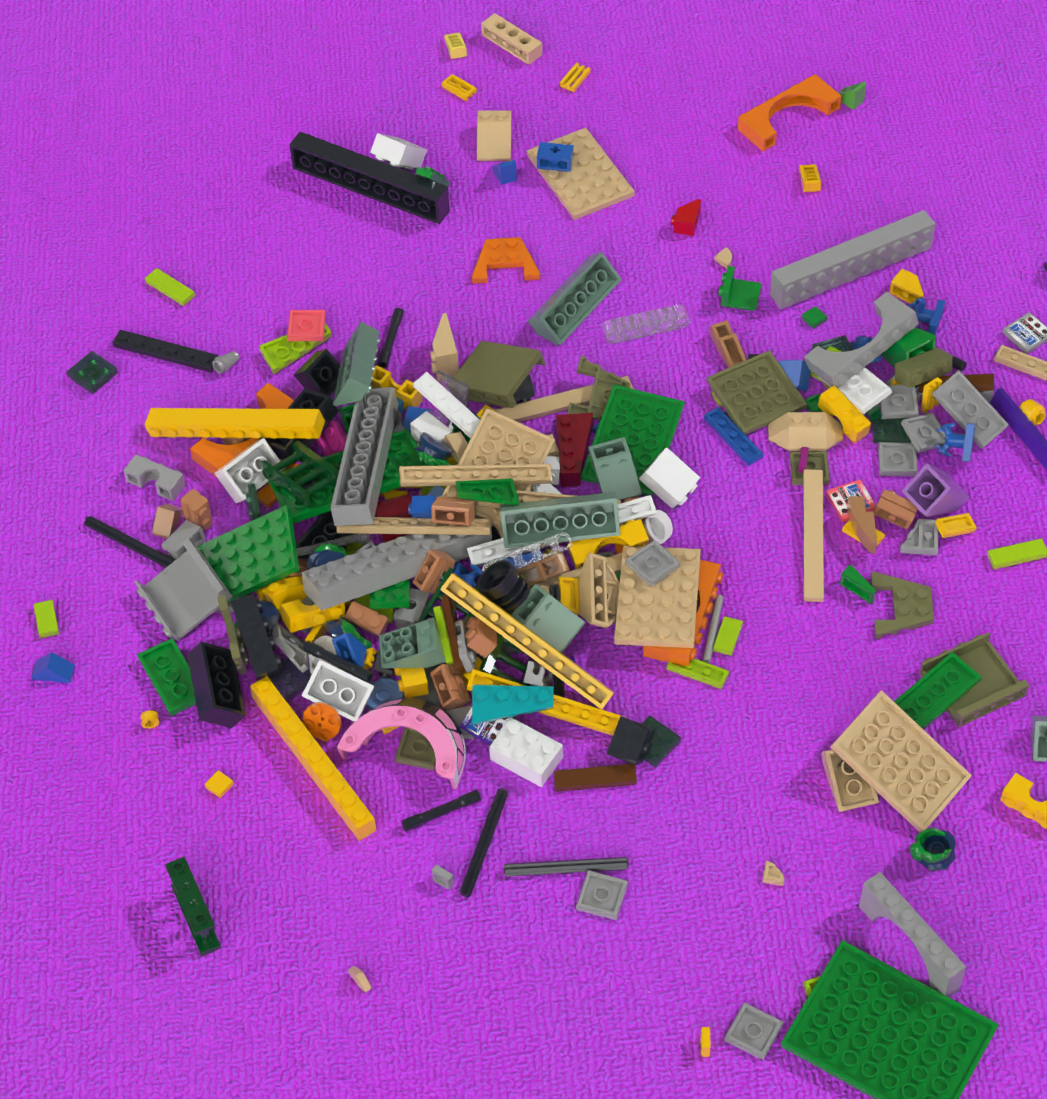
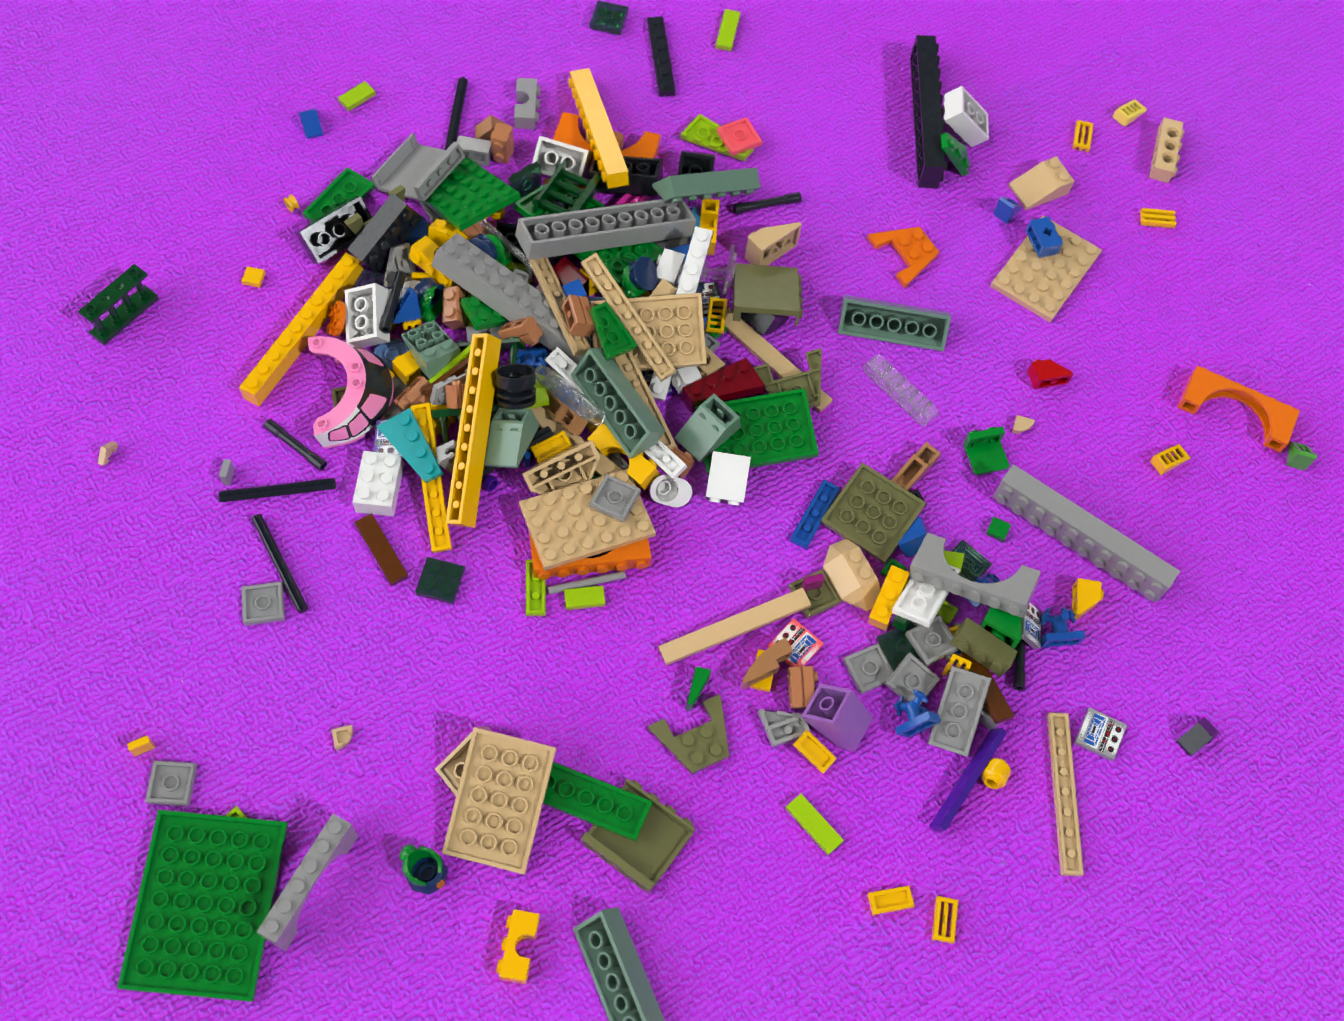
camera: 55 degrees right, 10 degrees up
light grey cone [212,351,240,374] -> none
black torso [606,716,654,765] -> none

